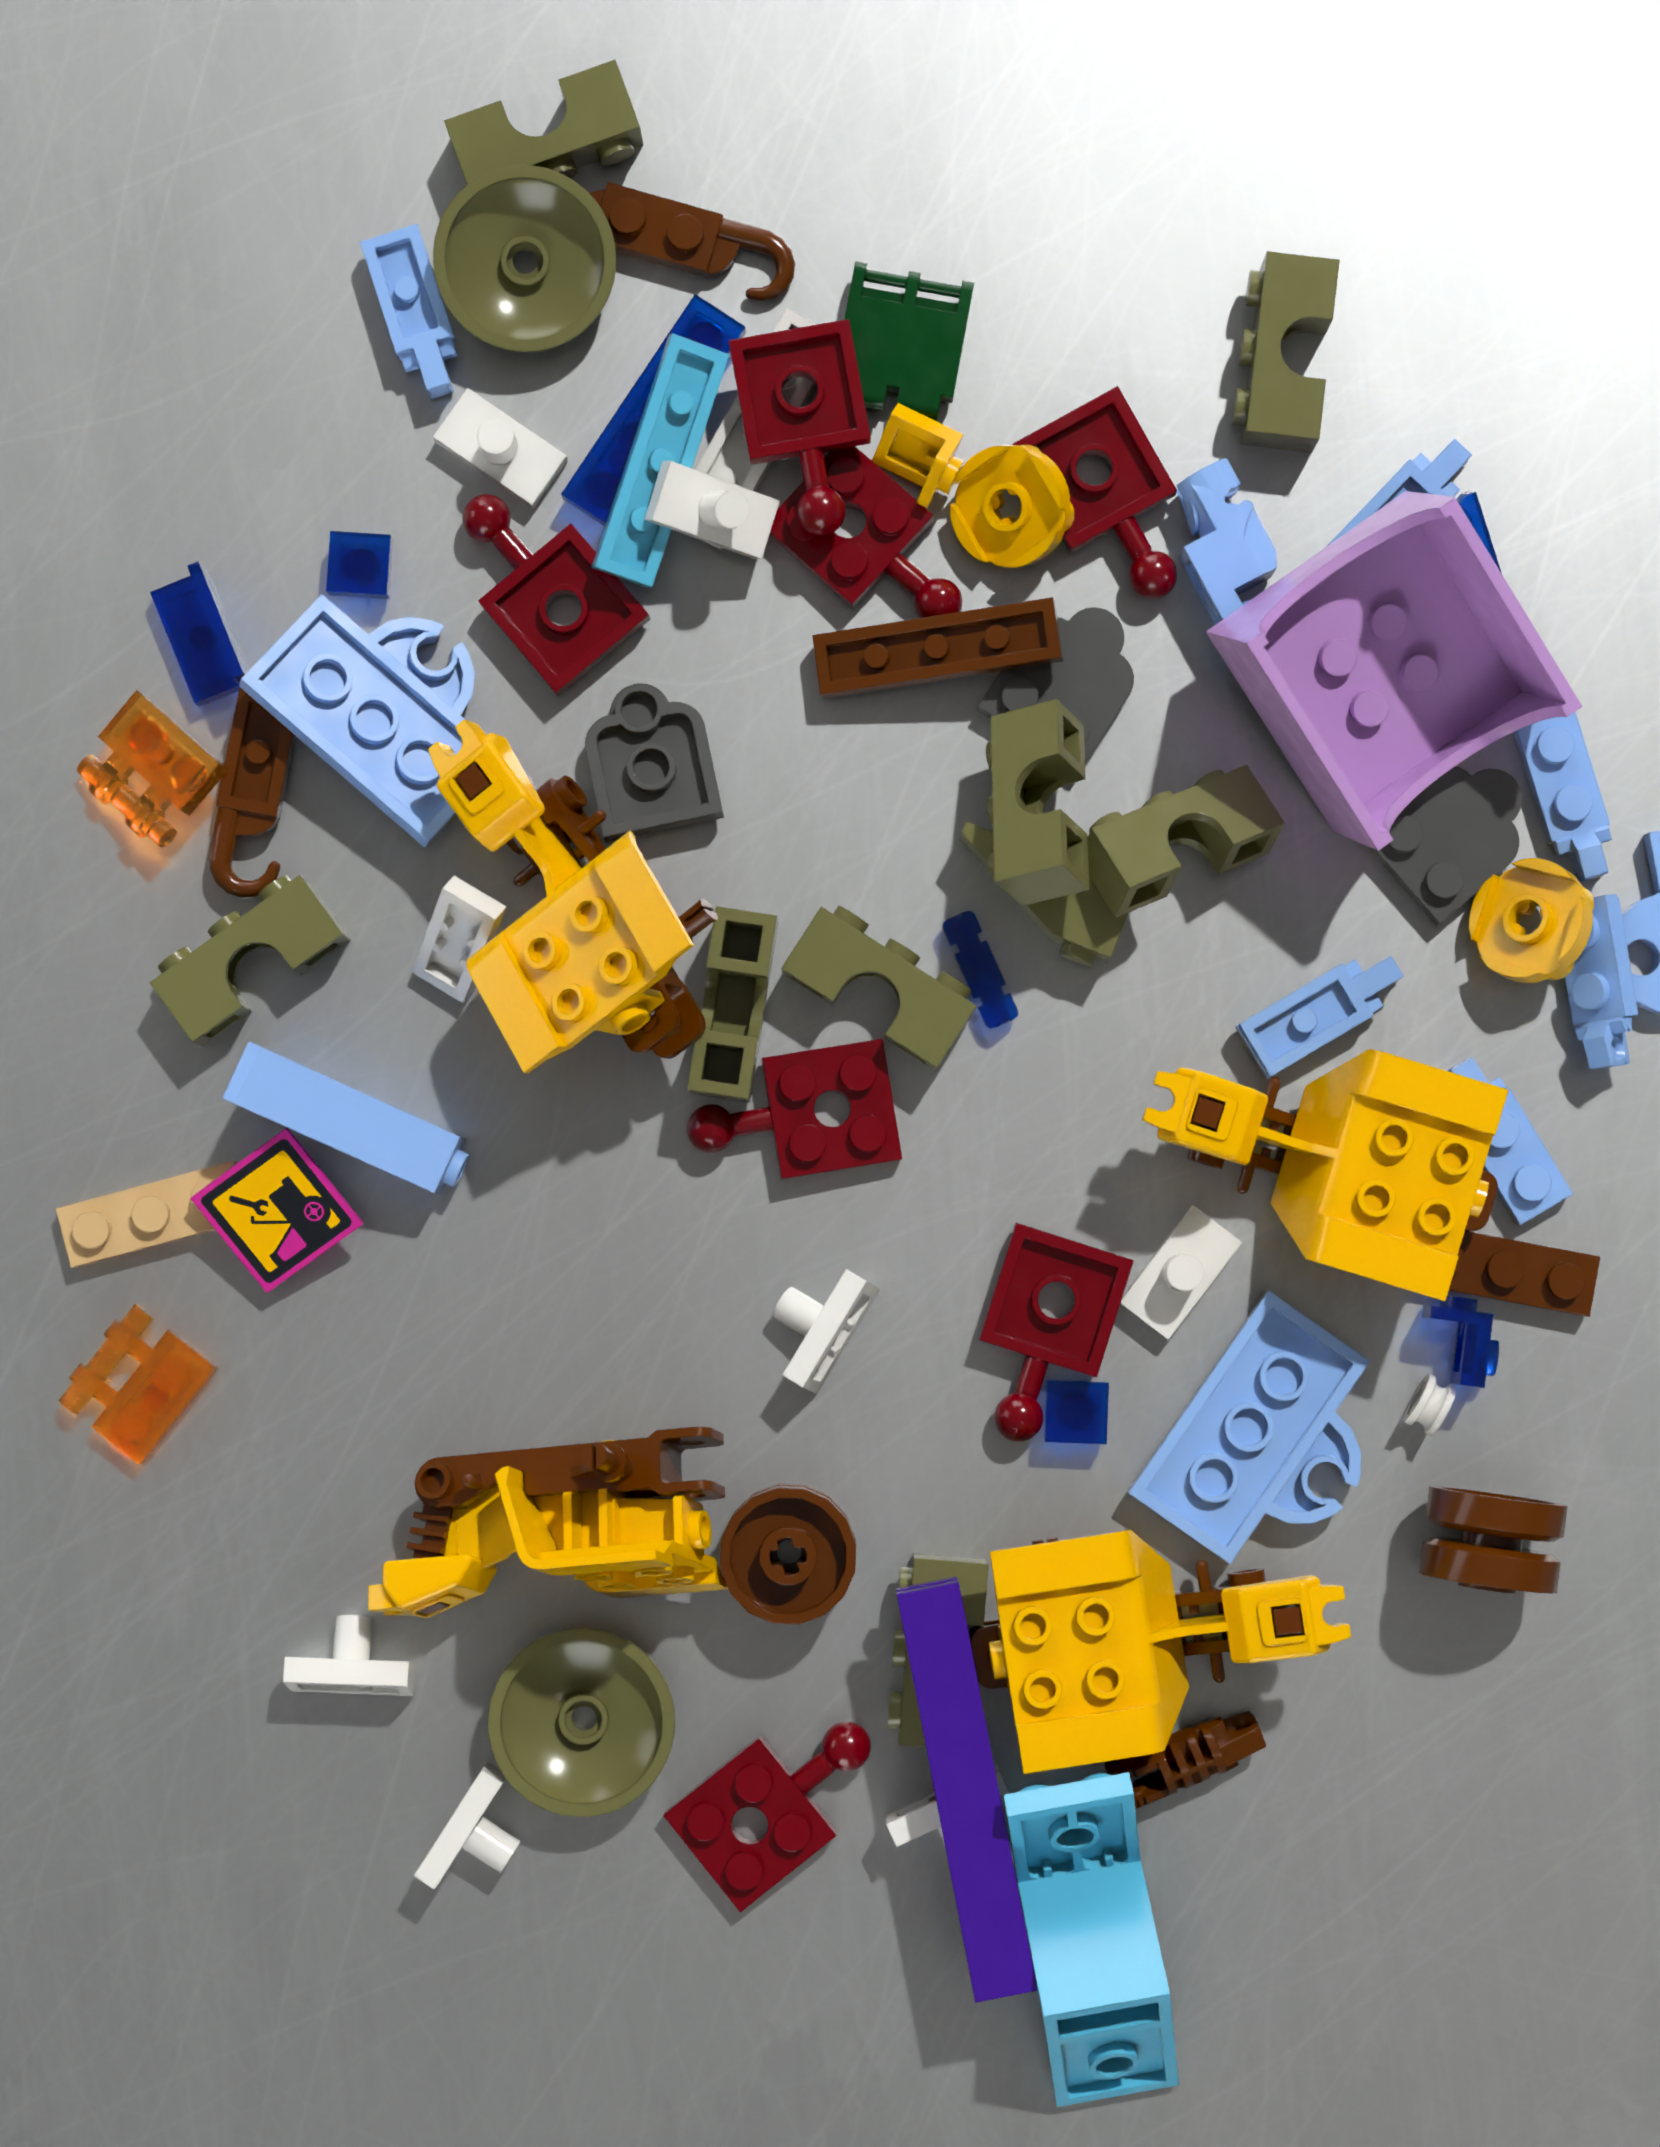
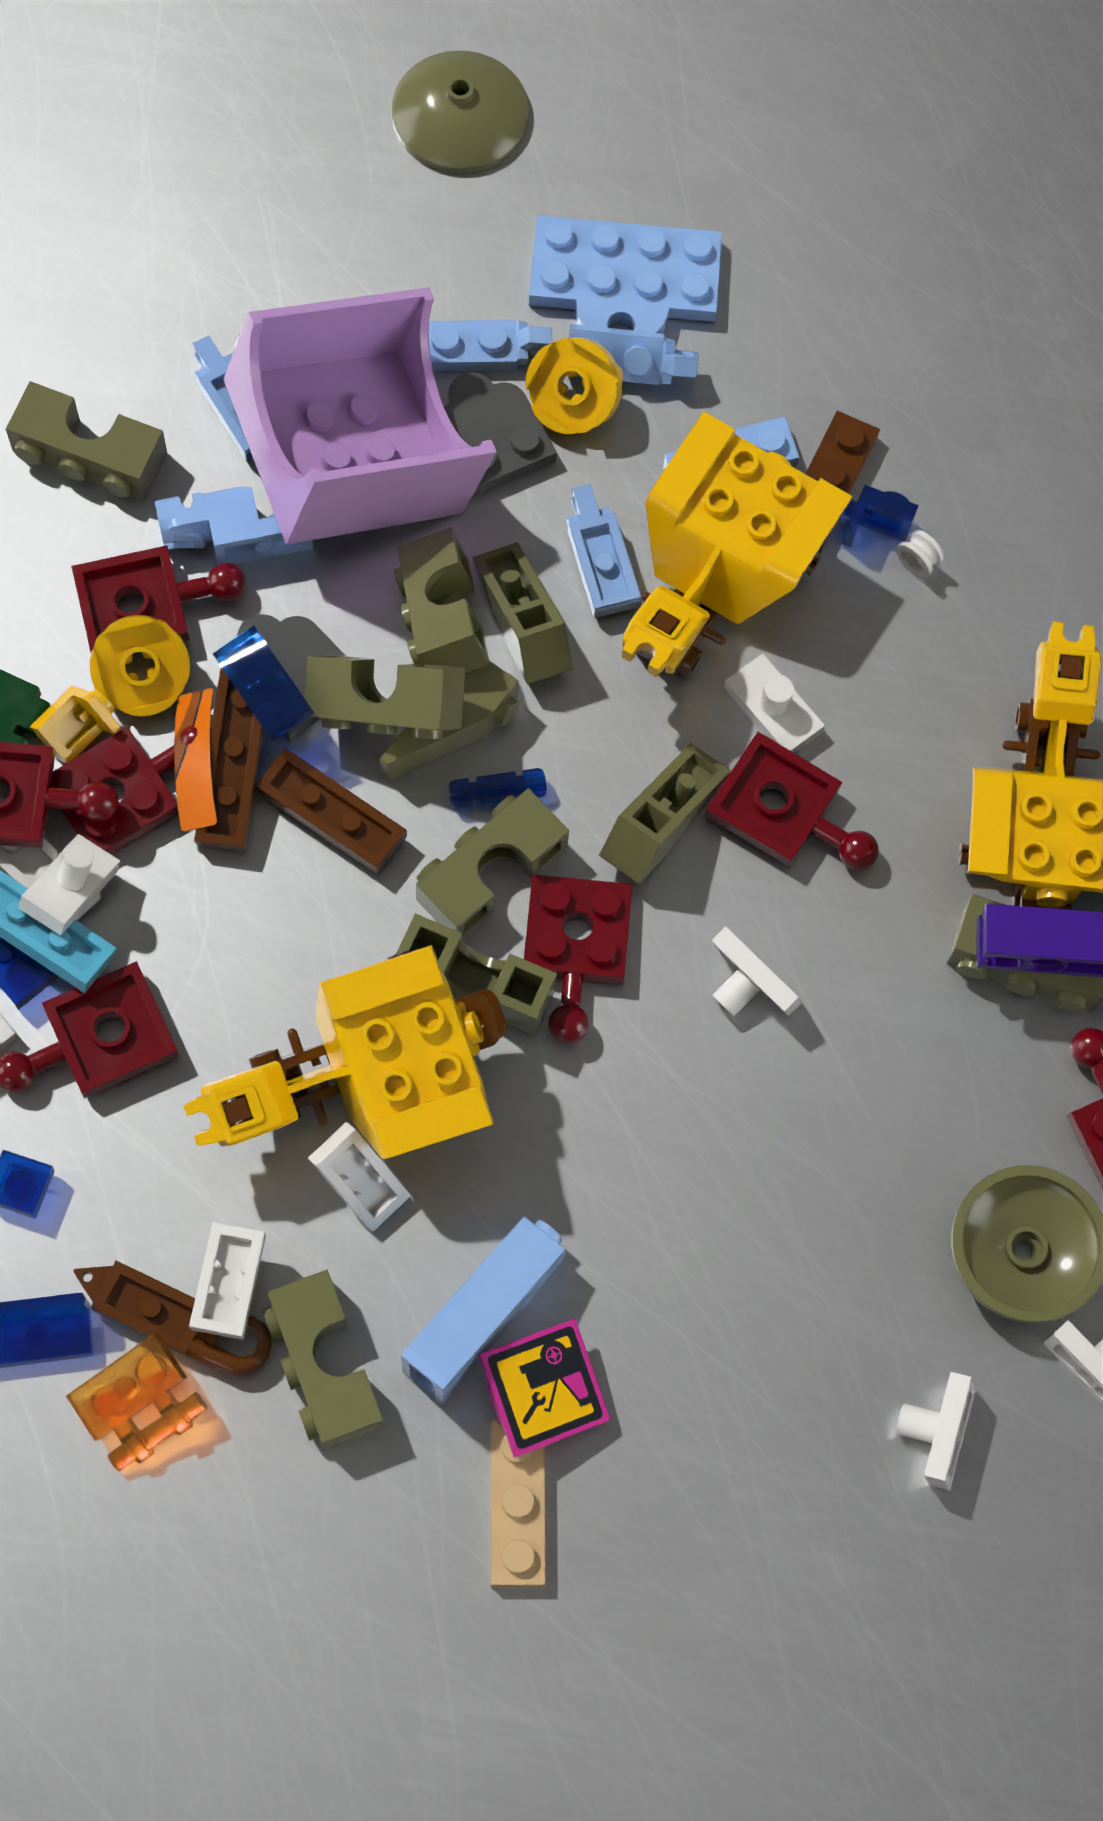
camera: 85 degrees left, 15 degrees down
clear orange plate [59,1303,219,1465] -> none
light blue plate [239,594,475,848] -> none
yellow piece [368,1427,728,1618] -> none
dark grey plate [585,683,724,843] -> none
reddish brown wheel [720,1483,856,1625] -> none
clear blue plate [1044,1380,1109,1444] -> none
light blue plate [1127,1290,1370,1564] -> none
reddish brown wheel [1419,1486,1568,1594] -> none
none -> orange sticker [174,688,217,832]
none -> white tile [189,1222,266,1340]
none -> clear blue slope [213,626,314,741]
none -> reddish brown plate [255,748,407,875]
none -> olive slope [472,542,573,684]
none -> olive slope [599,743,731,884]

